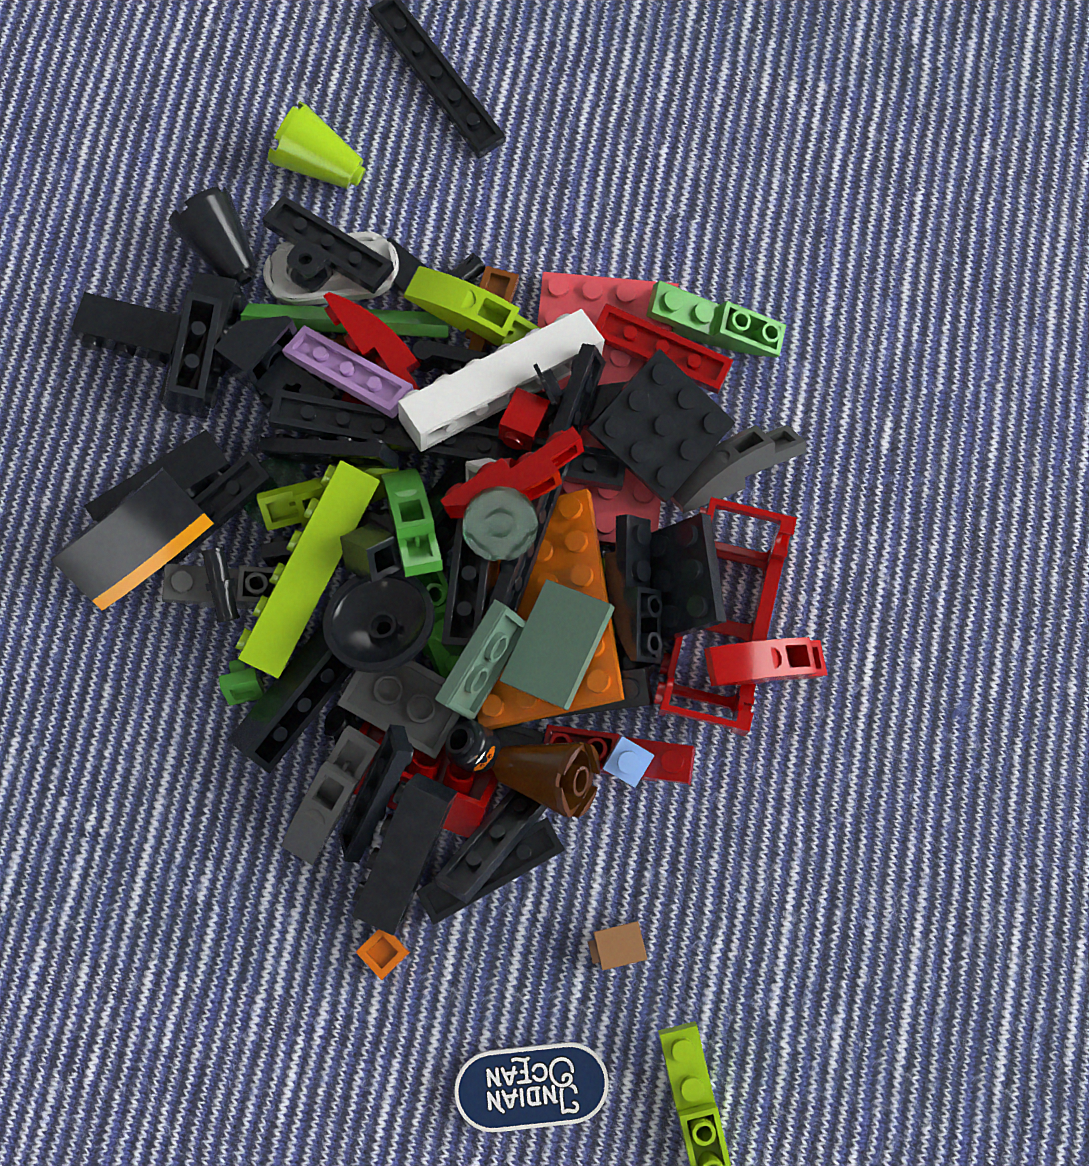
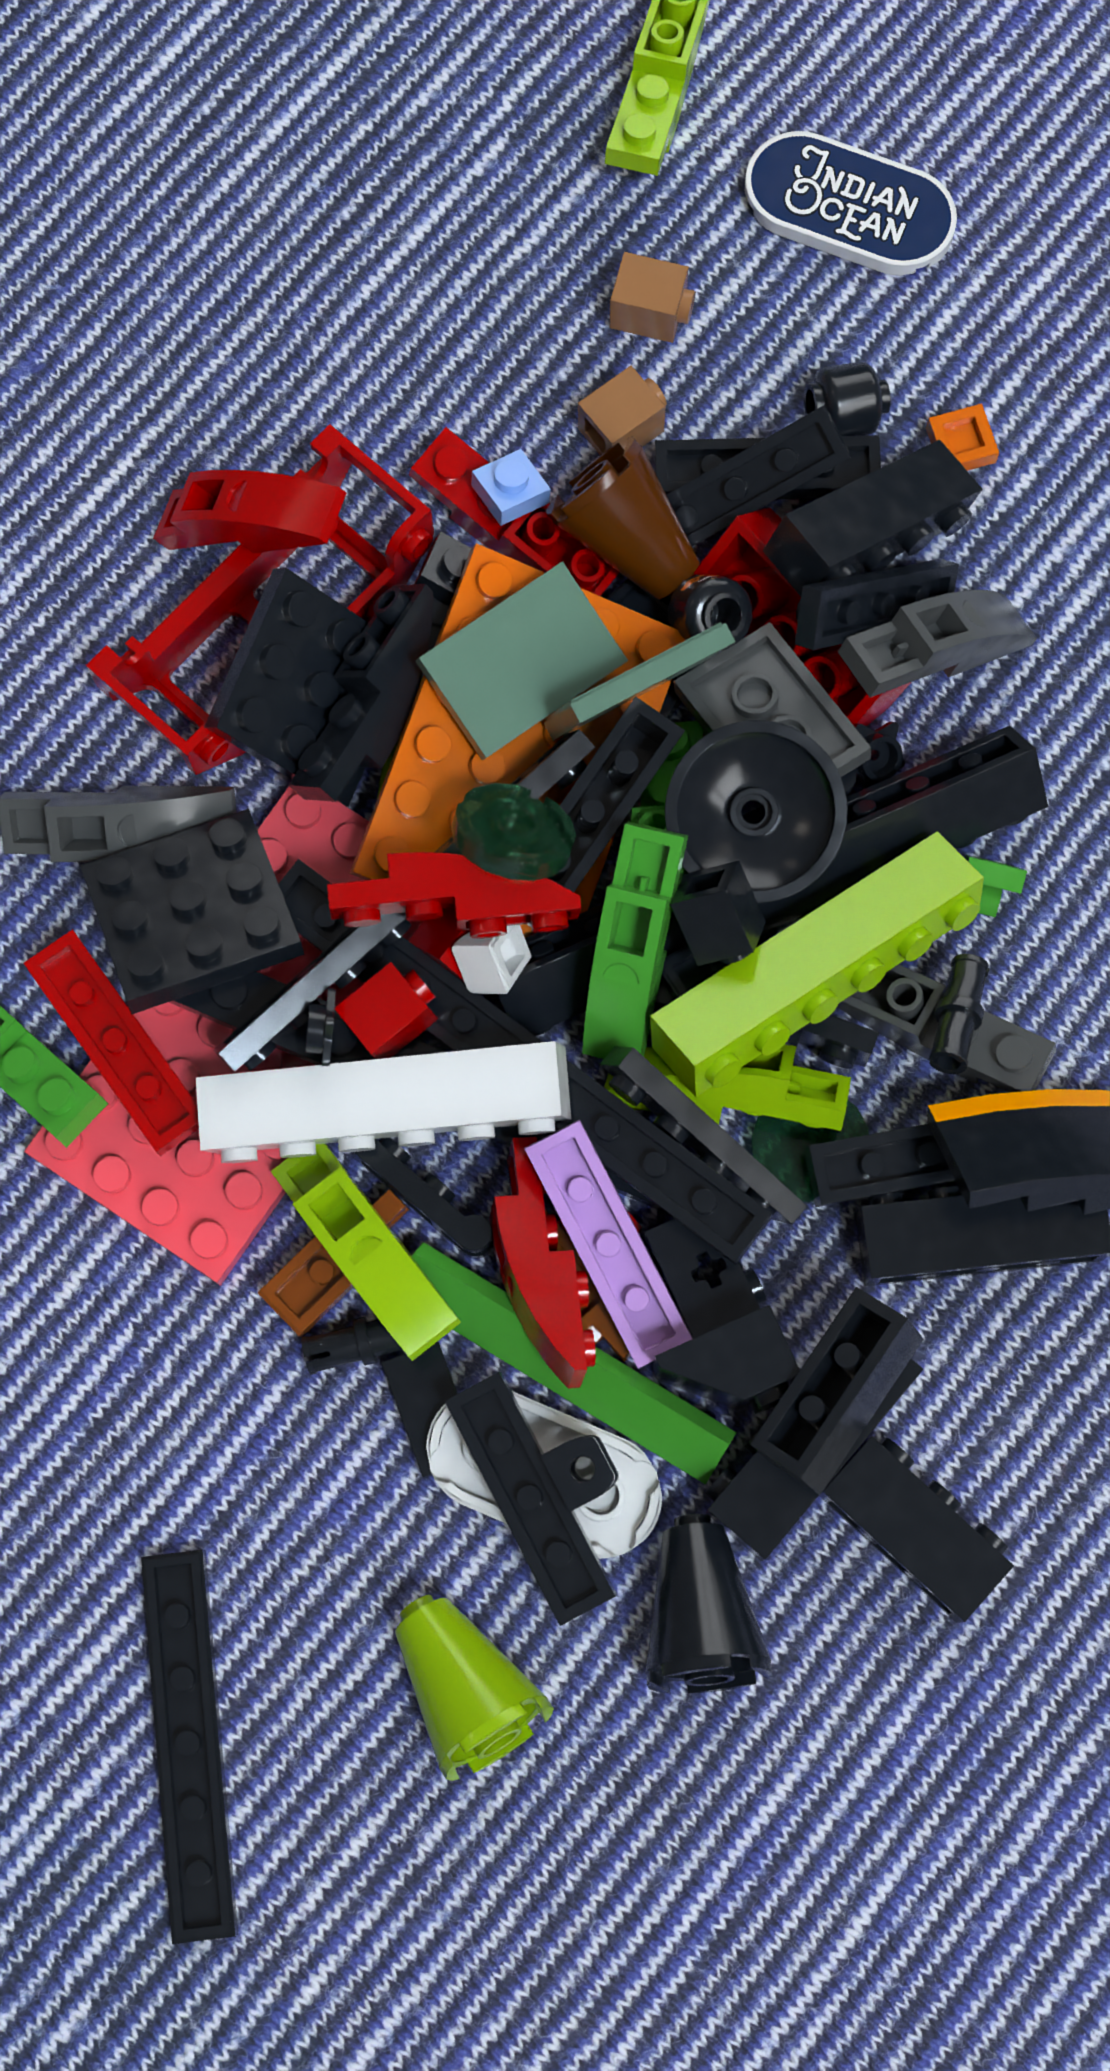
camera: 150 degrees left, 0 degrees up
none -> medium nougat brick [578,365,667,455]
none -> black head [804,362,891,436]

